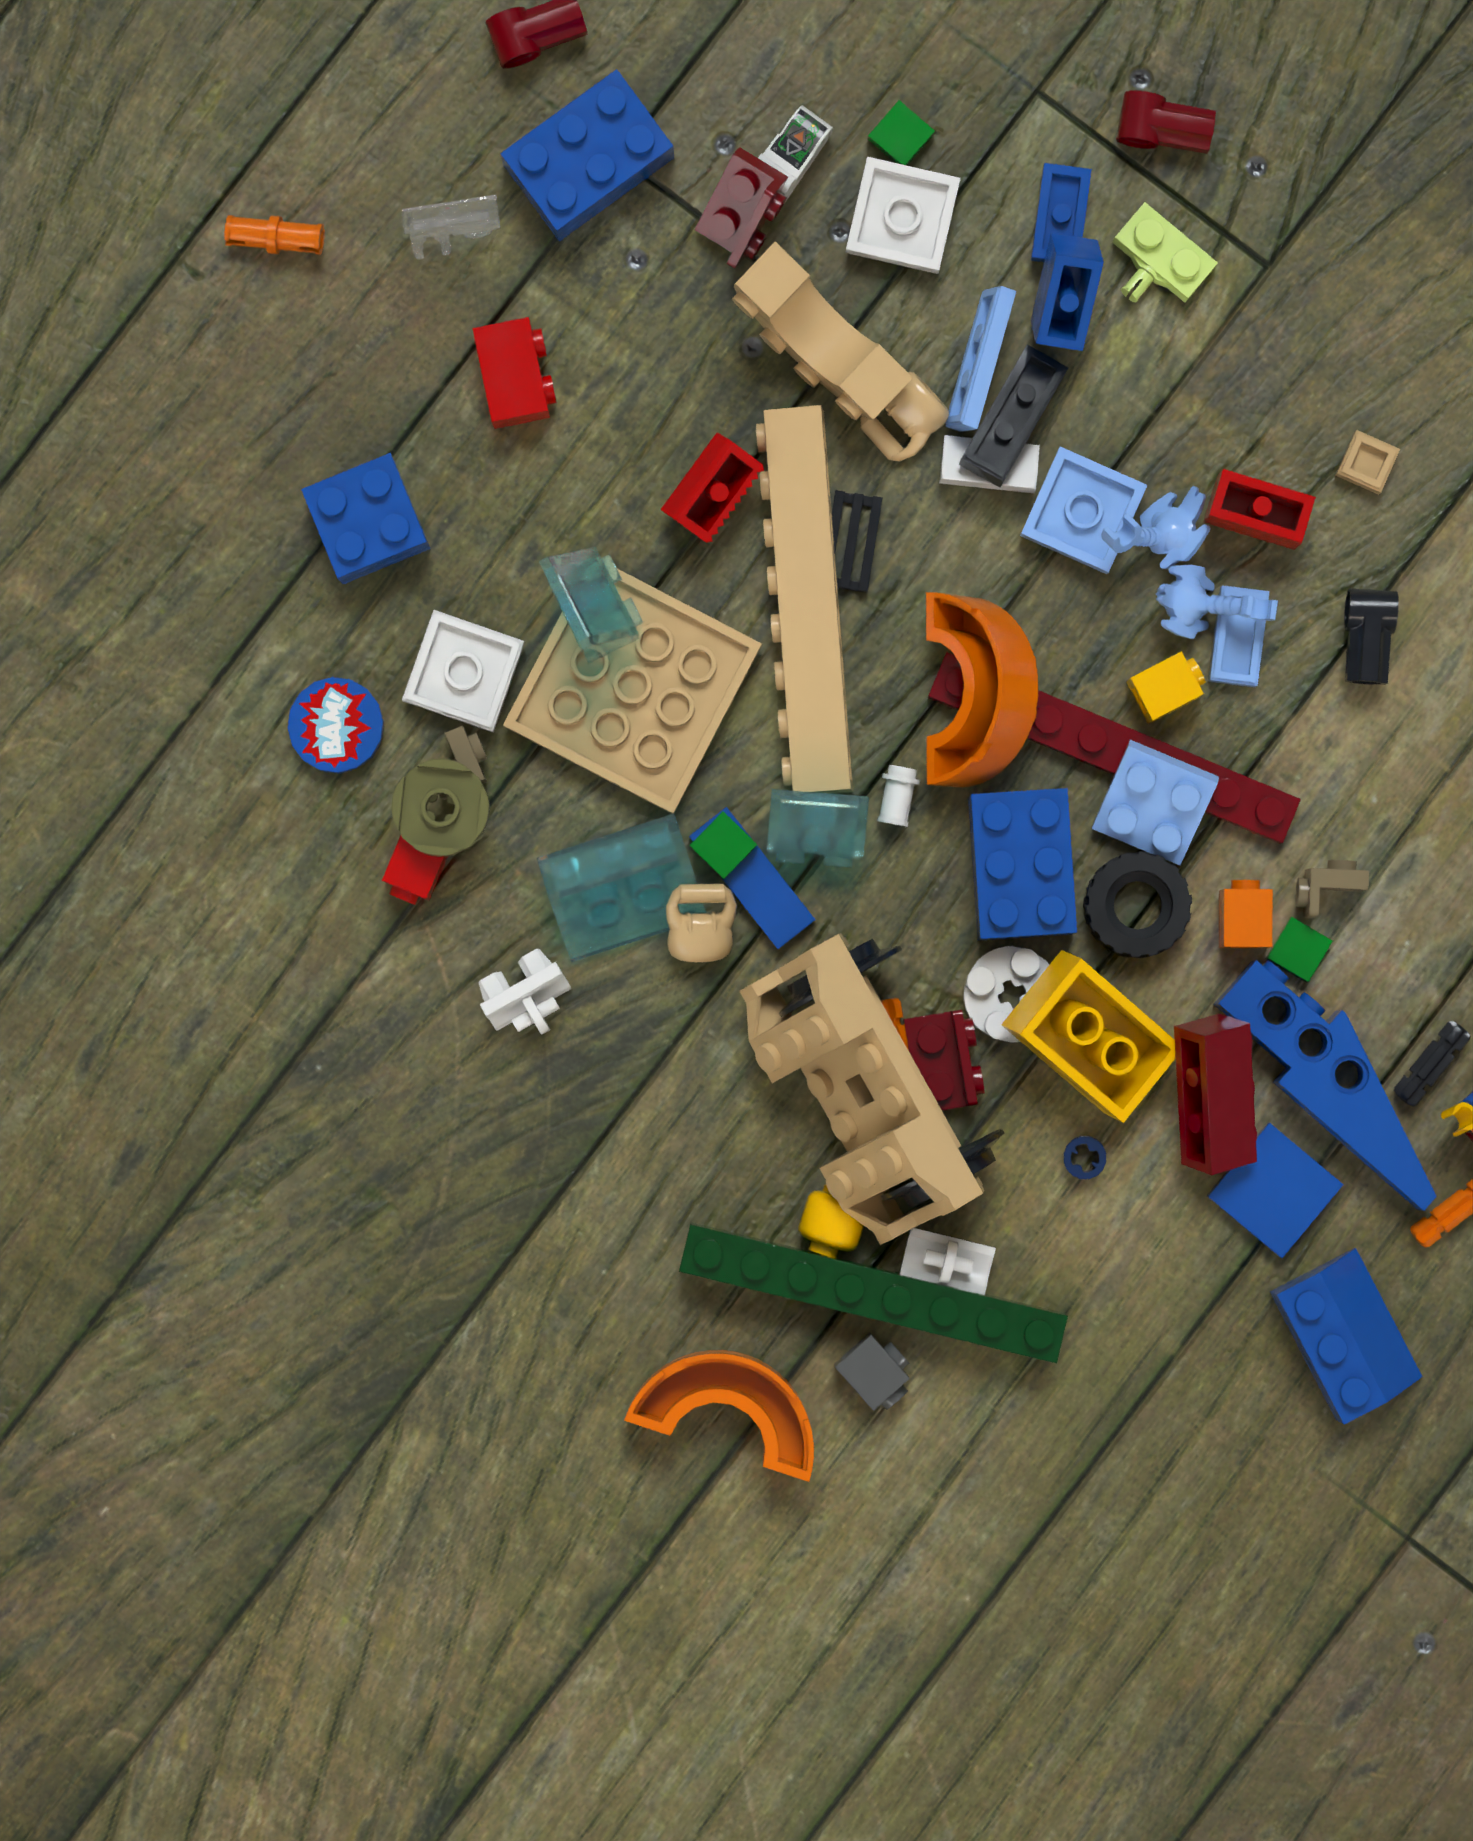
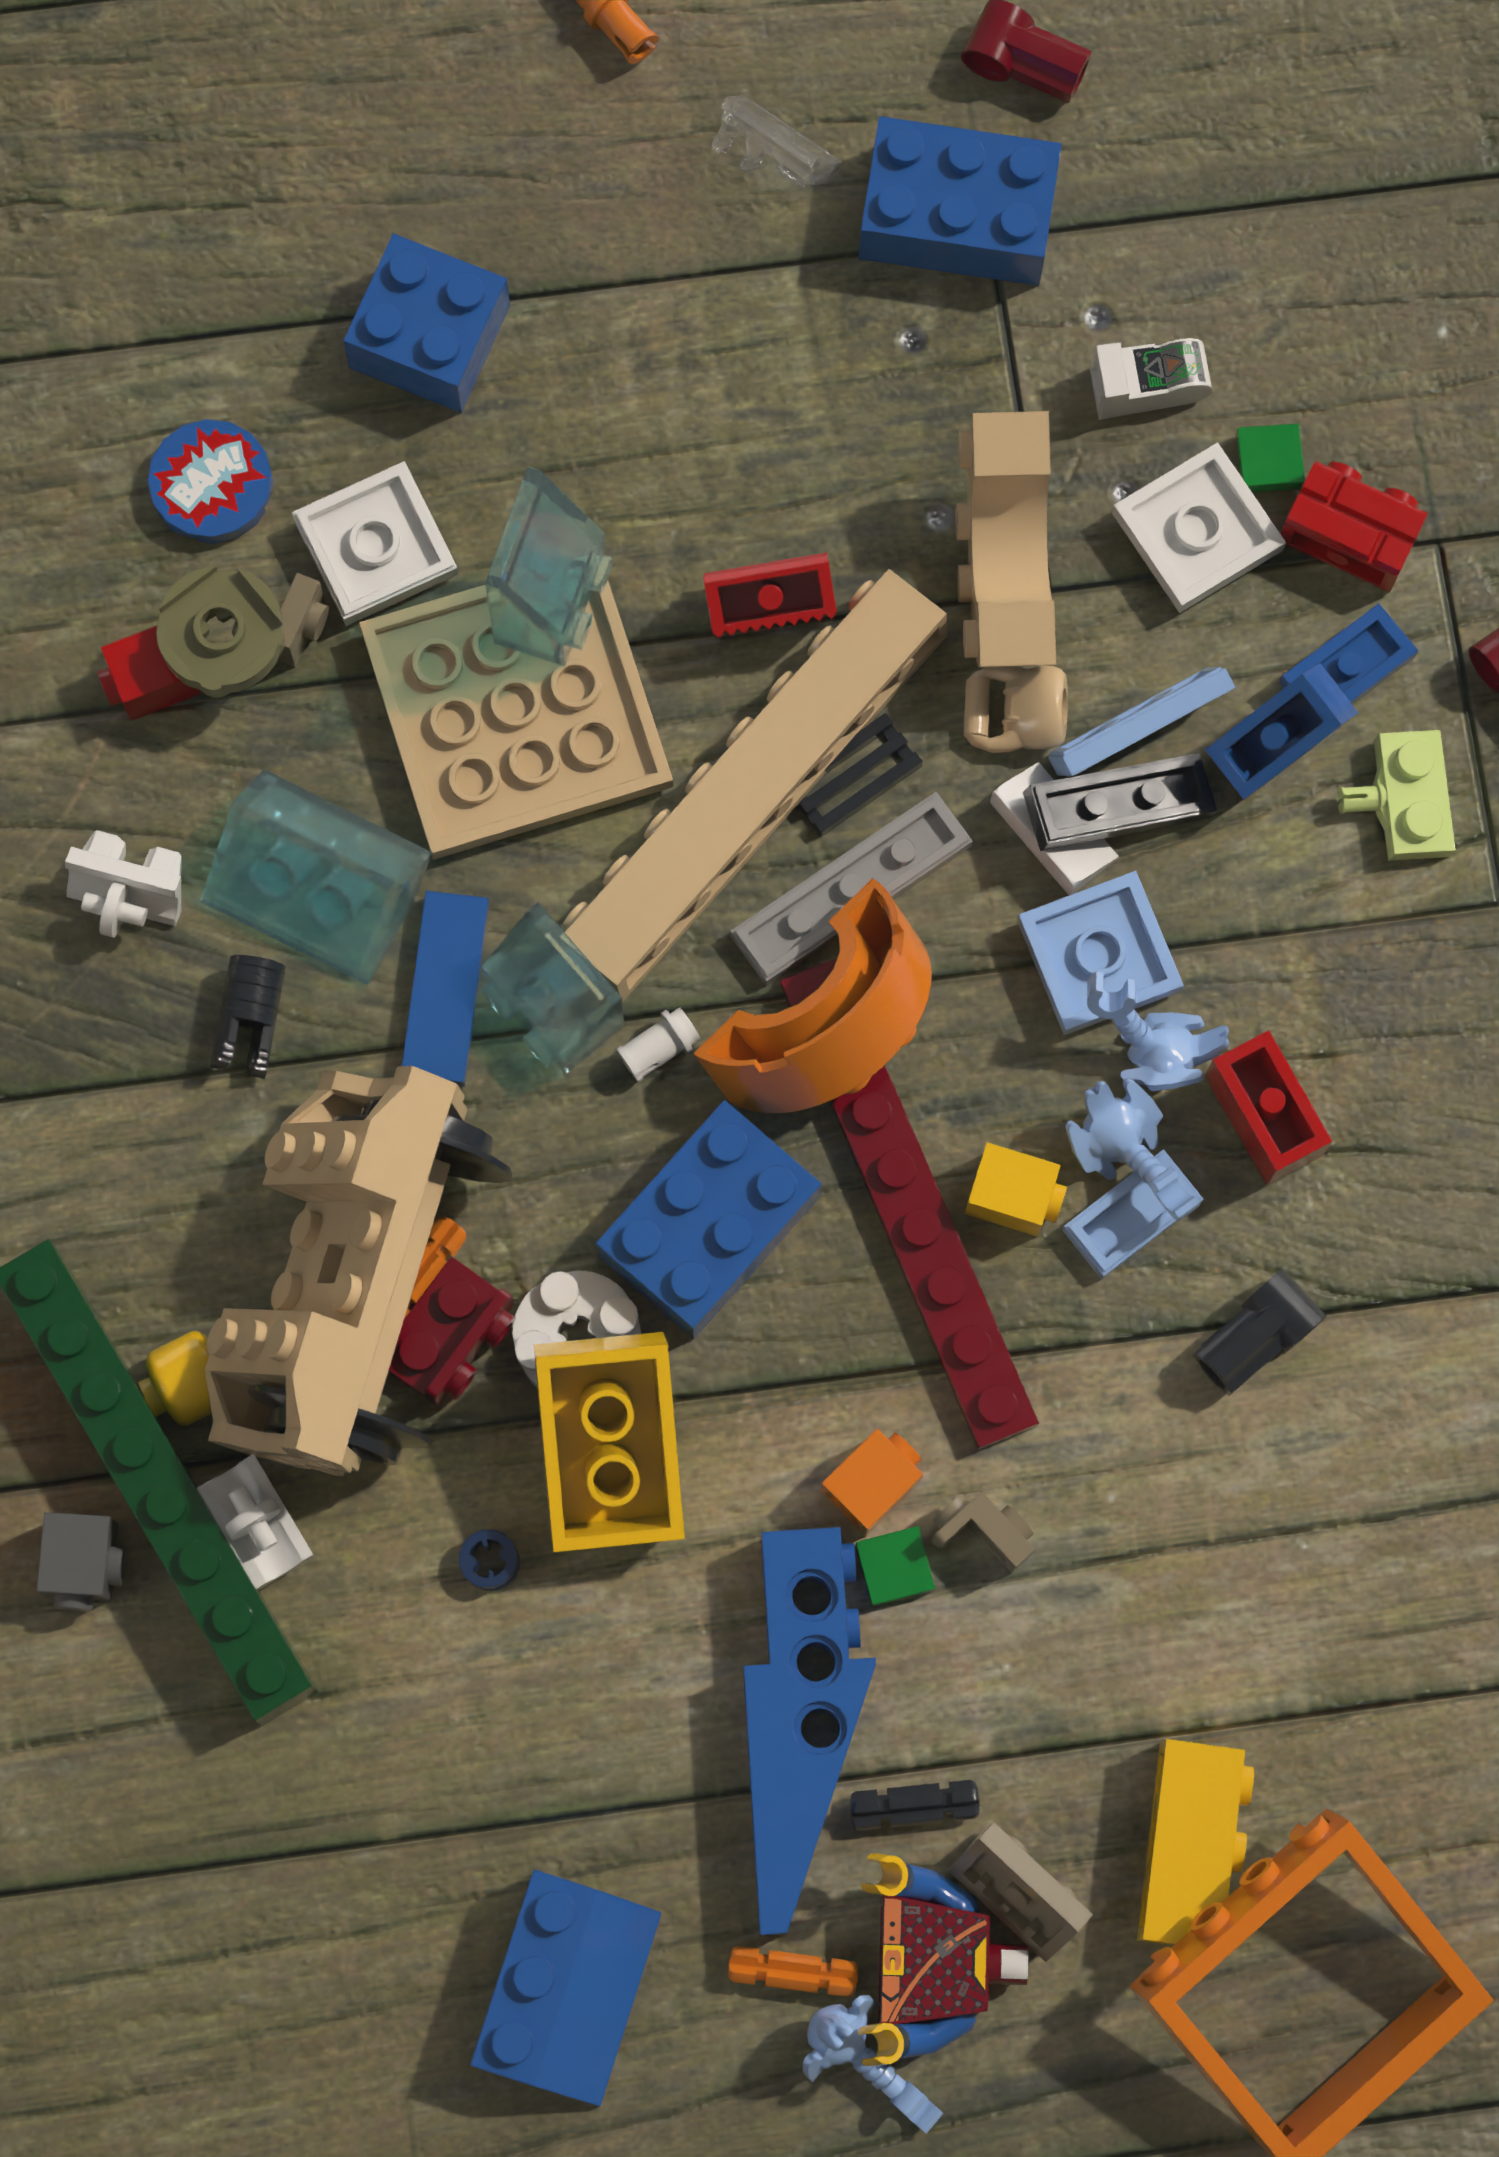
camera: 40 degrees right, 10 degrees down
red brick [472,317,557,429] -> none
tan piece [666,884,737,962] -> none
green tile [689,811,758,879] -> none
bracket [694,147,788,269] -> none
black tyre [1083,852,1192,958] -> none
light blue plate [1092,740,1219,865] -> none
dark red brick [1174,1013,1257,1175] -> none
blue tile [1207,1123,1344,1258] -> none
tan tile [1335,430,1400,495] -> none
none -> black hinge [210,955,286,1079]
none -> light grey tile [730,792,973,986]
none -> red brick [1280,461,1428,593]

